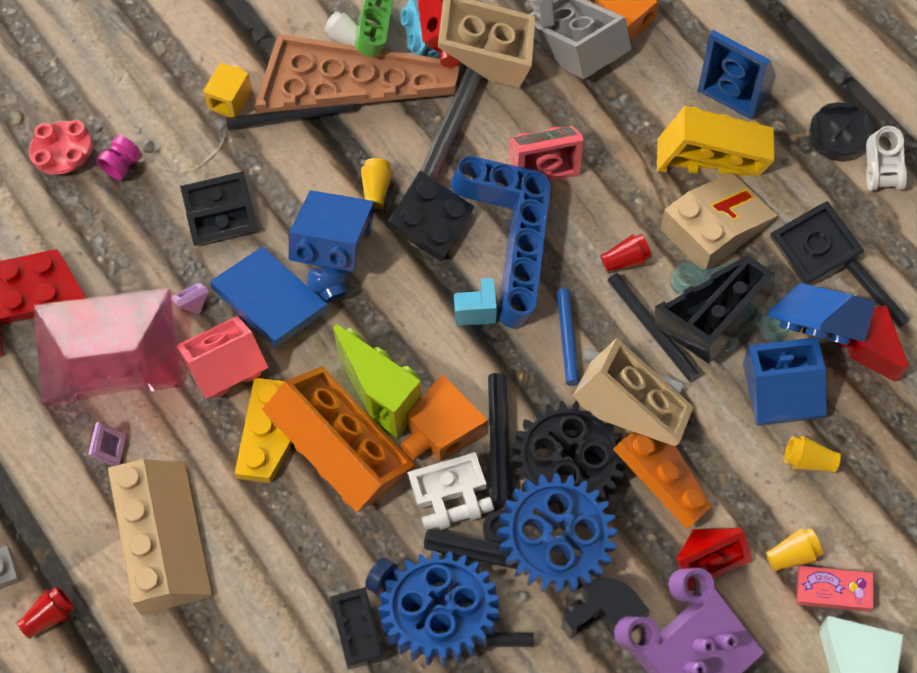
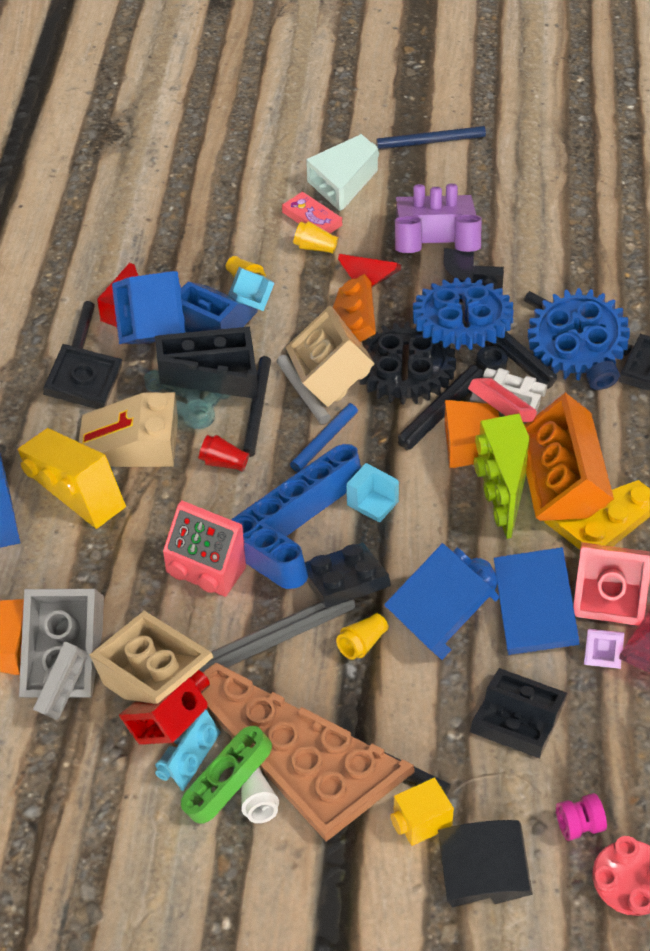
camera: 140 degrees left, 15 degrees down
none -> medium azure panel [228,267,274,311]
none -> black slope [438,820,533,908]
none -> coral tile [468,378,537,422]

